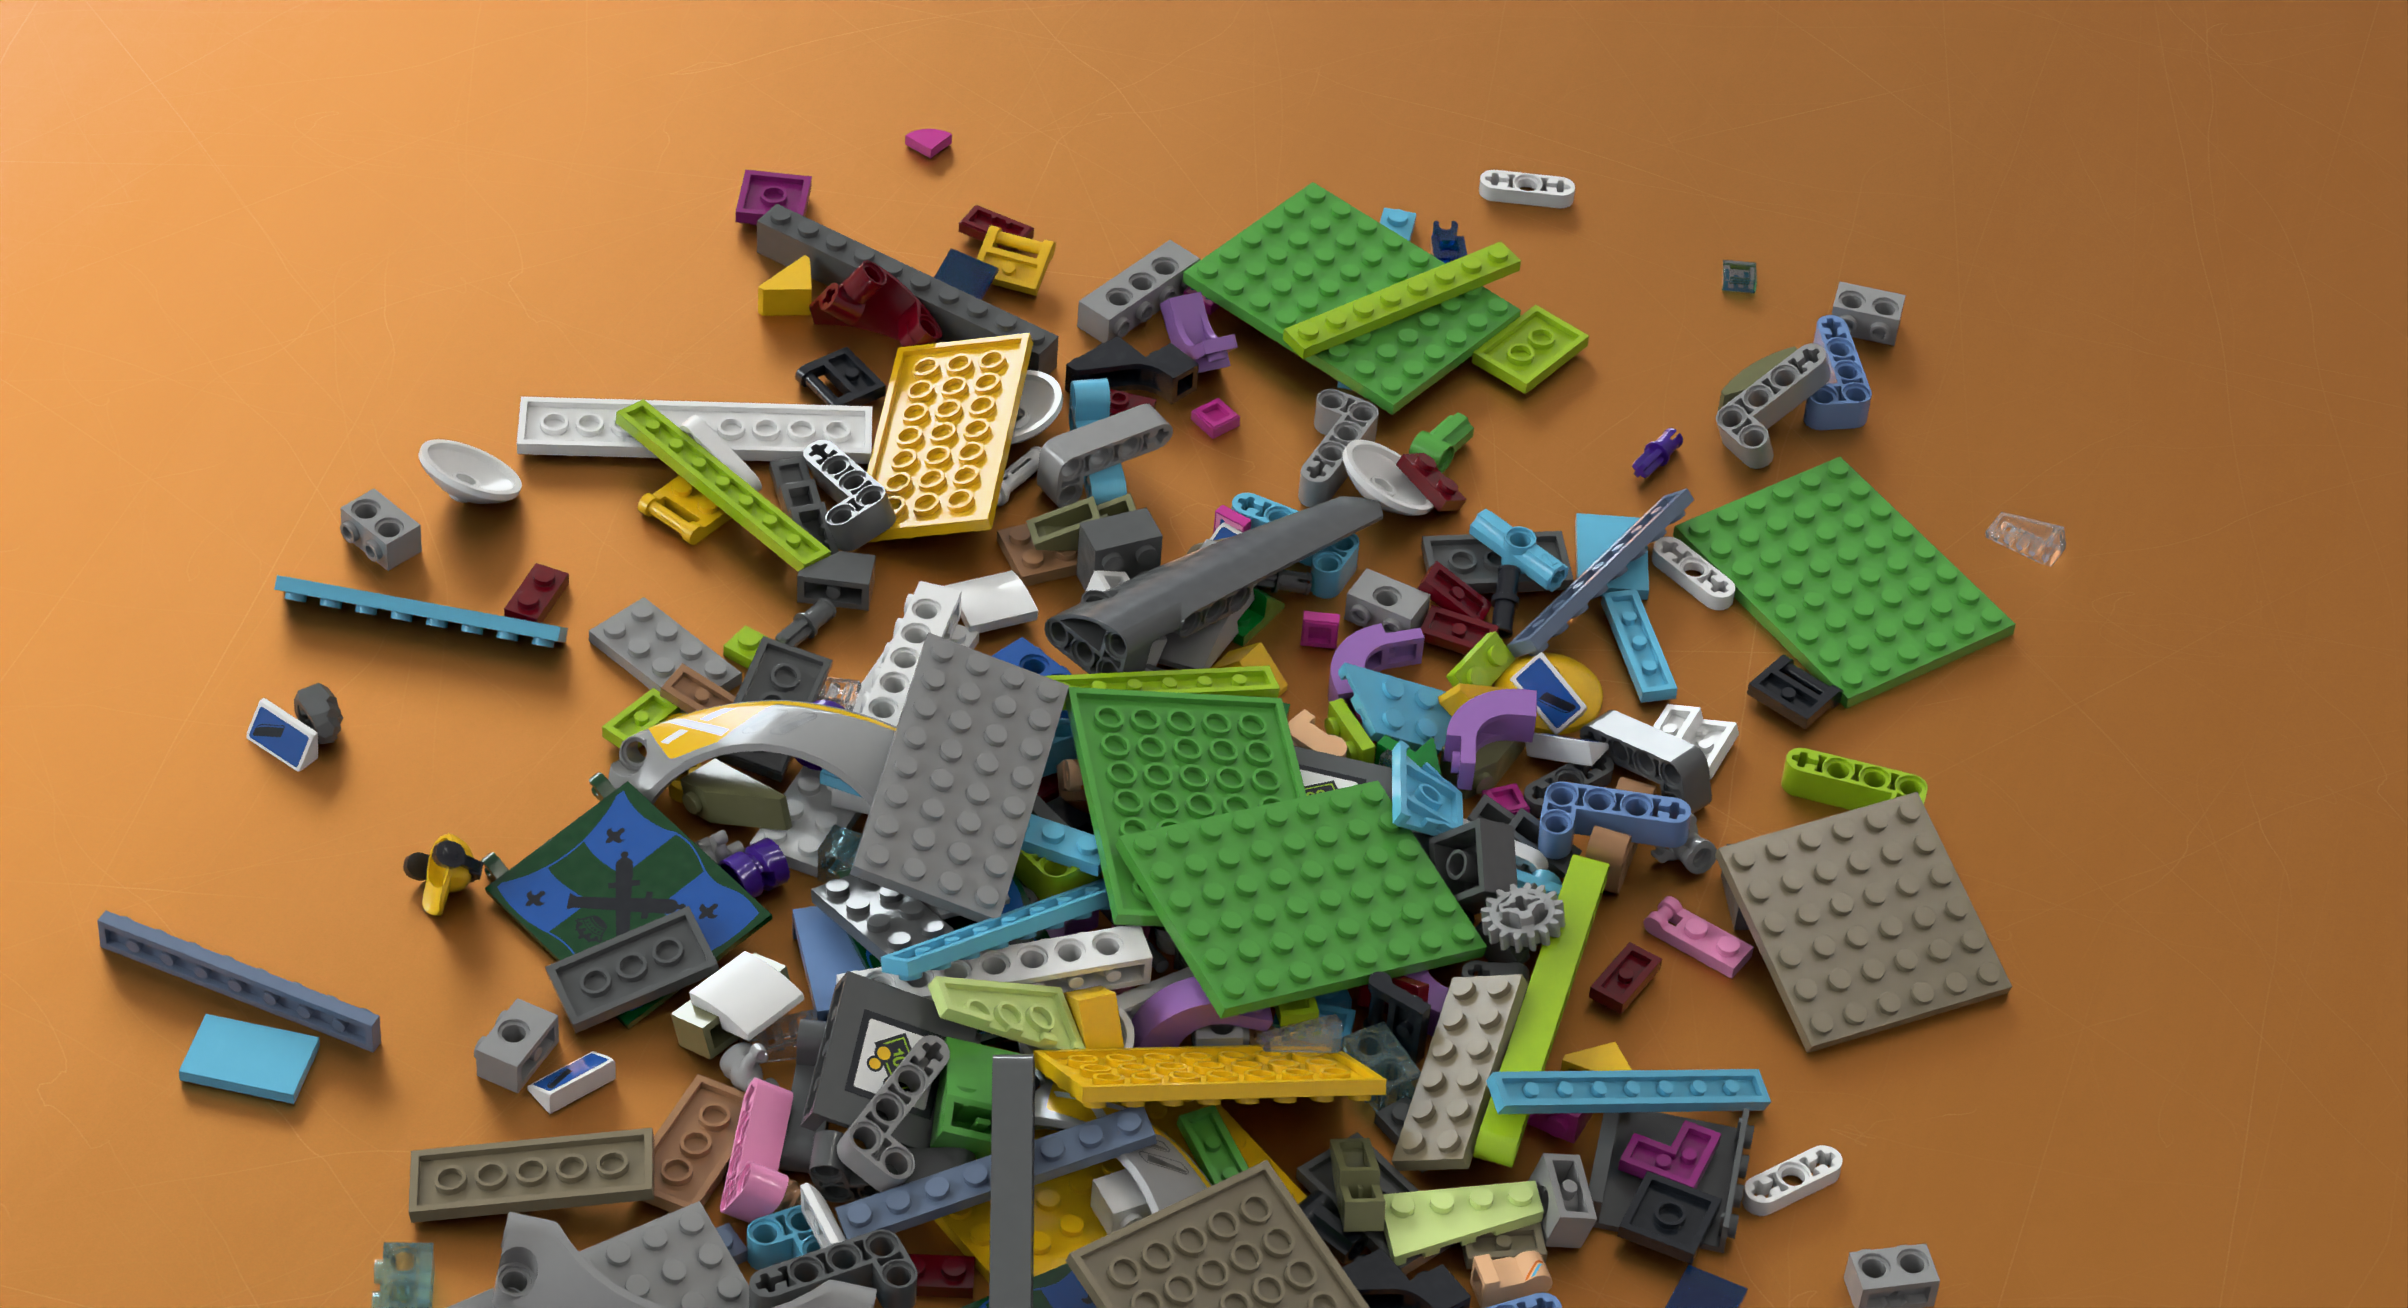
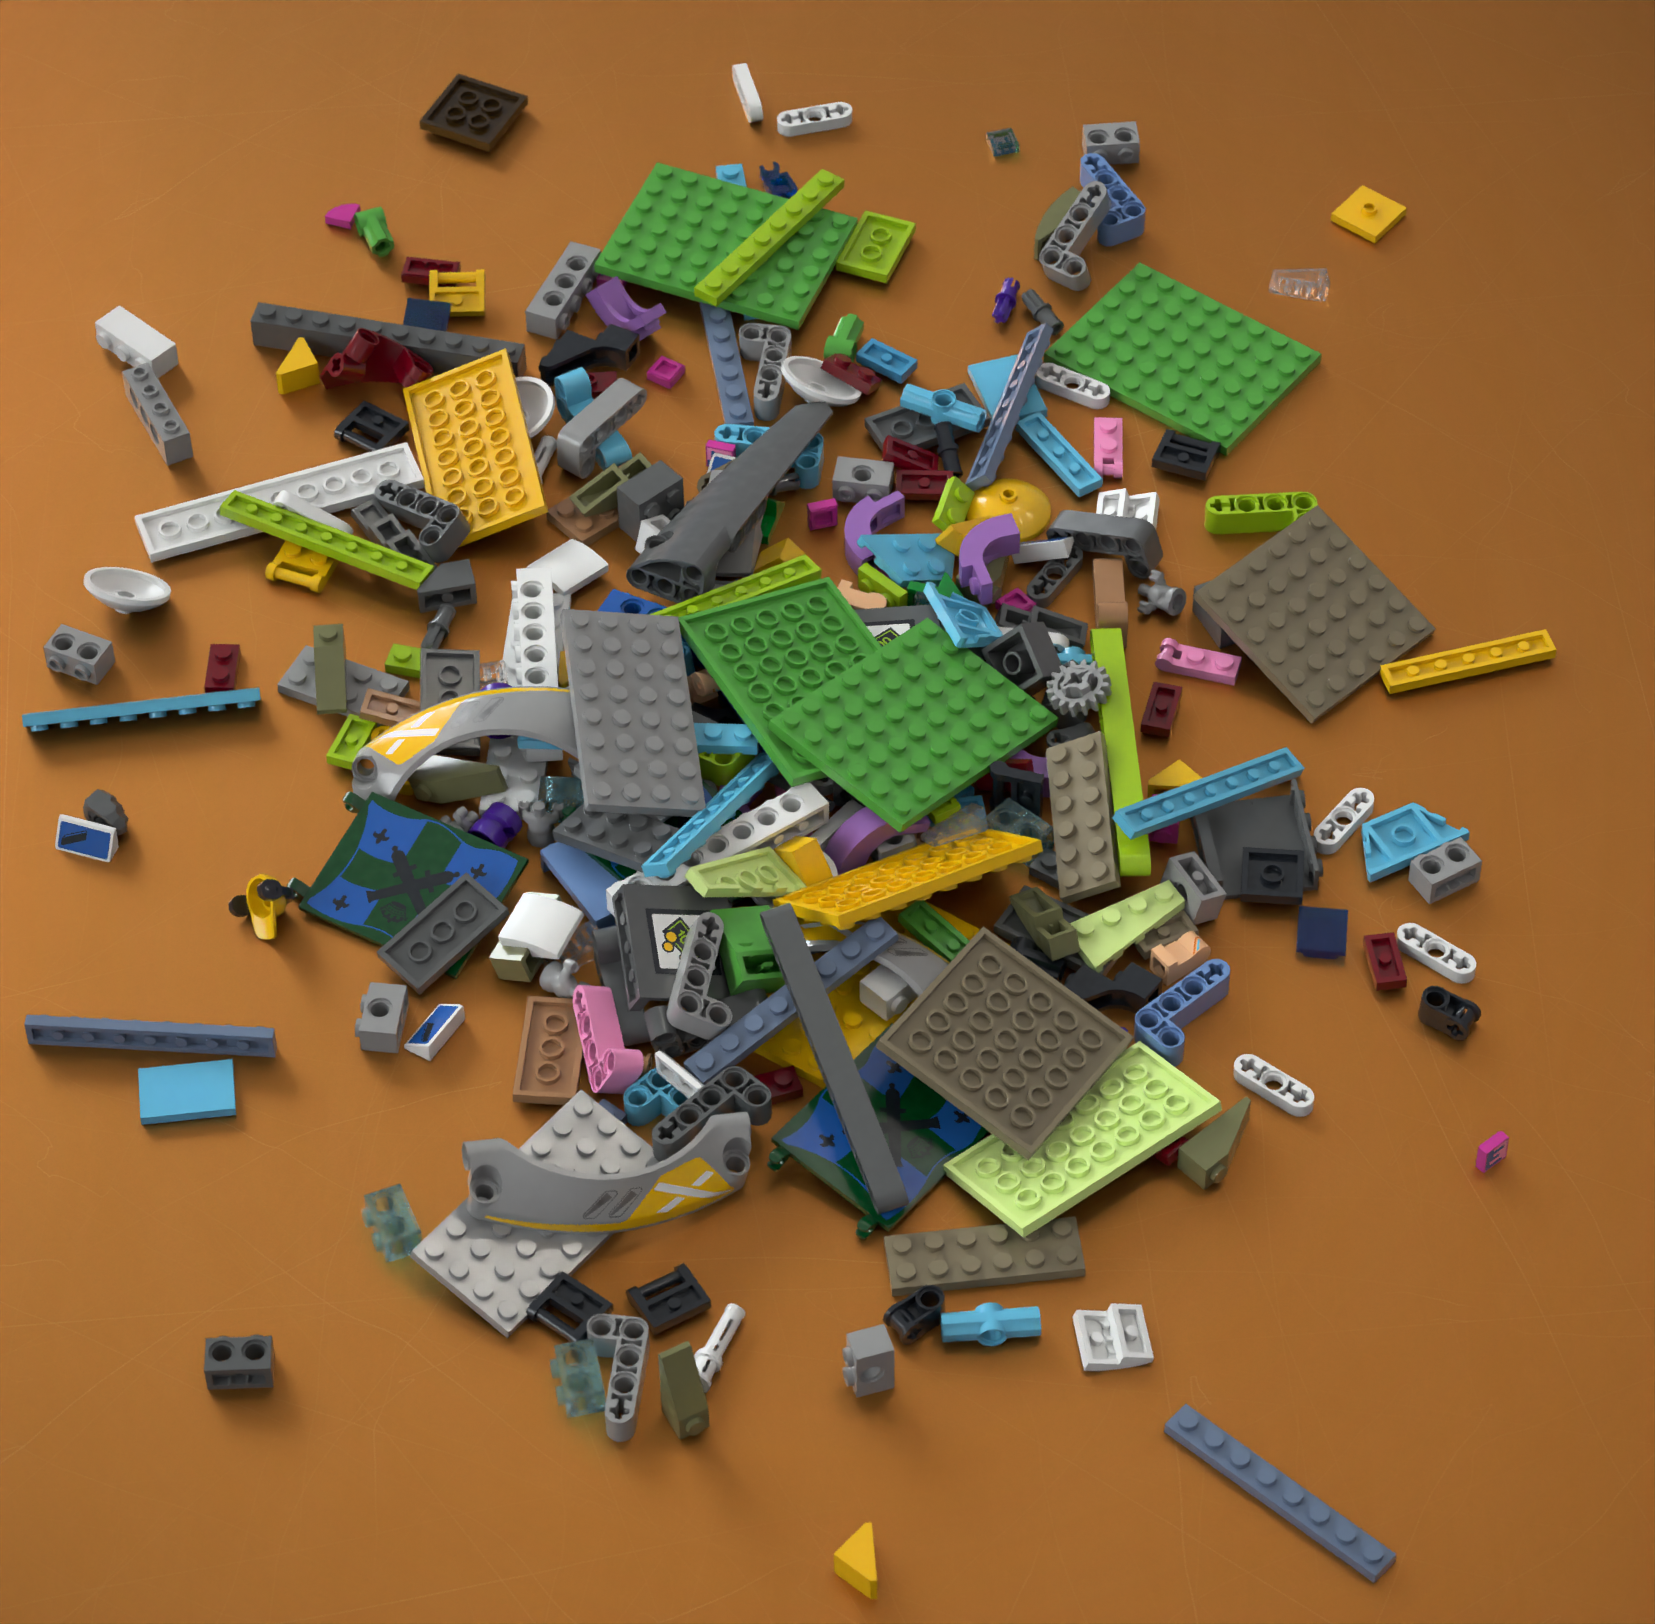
camera: 15 degrees left, 5 degrees up
dark tan plate [408,1128,654,1223] -> none
magenta plate [735,170,812,225] -> none
slope [1510,652,1587,735] -> none
medium blue beam [1538,782,1691,859] -> none
magenta plate [1618,1120,1722,1189] -> none
none -> white brick [95,305,179,378]
none -> light grey brick [122,363,193,466]
none -> olive slope [313,624,347,715]
none -> bright green piece [354,206,394,257]
none -> dark brown plate [420,74,528,152]
none -> light grey piece [518,801,565,848]
none -> sand blue plate [699,302,754,426]
none -> white beam [732,63,763,123]
none -> dark azure plate [856,338,917,384]
none -> dark grey axle [1022,289,1064,336]
none -> bright pink plate [1094,417,1123,478]
none -> yellow plate [1331,185,1407,243]
none -> medium azure wing [1361,802,1470,882]
none -> yellow plate [1380,629,1557,694]

